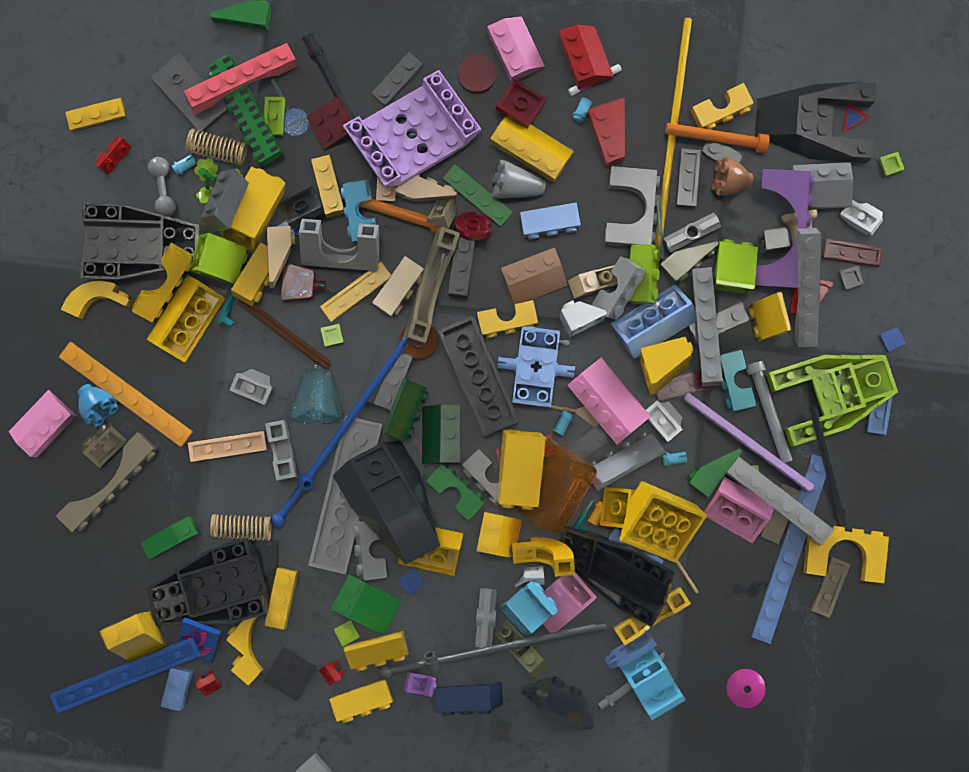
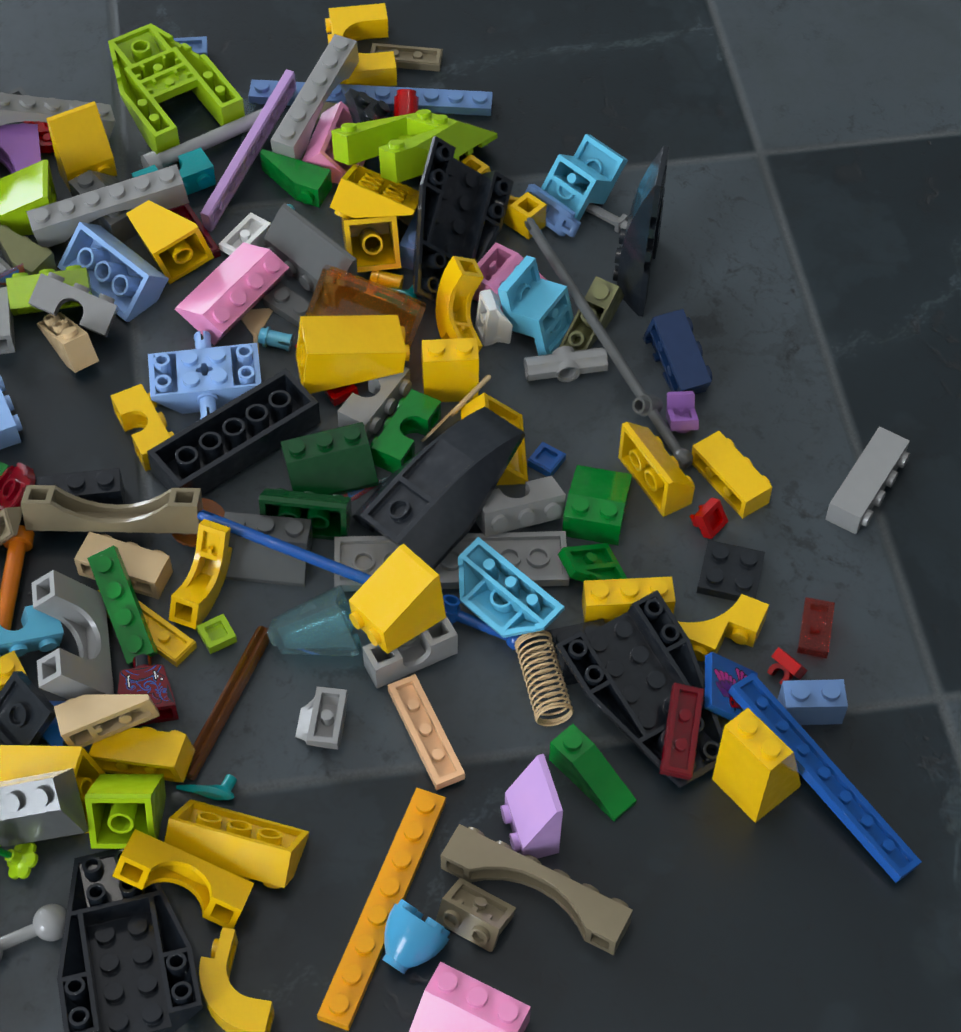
camera: 110 degrees left, 30 degrees down
lime plate [334,620,360,646] -> none
medium nougat slope [501,247,568,304] -> none
white slope [559,301,607,338] -> none
dark pink dish [726,669,765,708] -> none
black bar [809,406,847,527] -> none
blue tile [879,327,906,353] -> none
none -> green plate [87,545,158,666]
none -> yellow arch [169,519,232,629]
none -> lime wedge [331,109,498,183]
none -> black plate [344,88,392,123]
none -> yellow slope [349,544,446,654]
none -> red brick [394,89,419,116]
none -> tan piece [421,375,491,442]
none -> medium azure wedge [458,537,565,638]
none -> lavender slope [500,754,563,859]
none -> green wing [557,543,628,582]
none -> dark red tile [659,683,705,780]
none -> clear red plate [797,597,835,658]

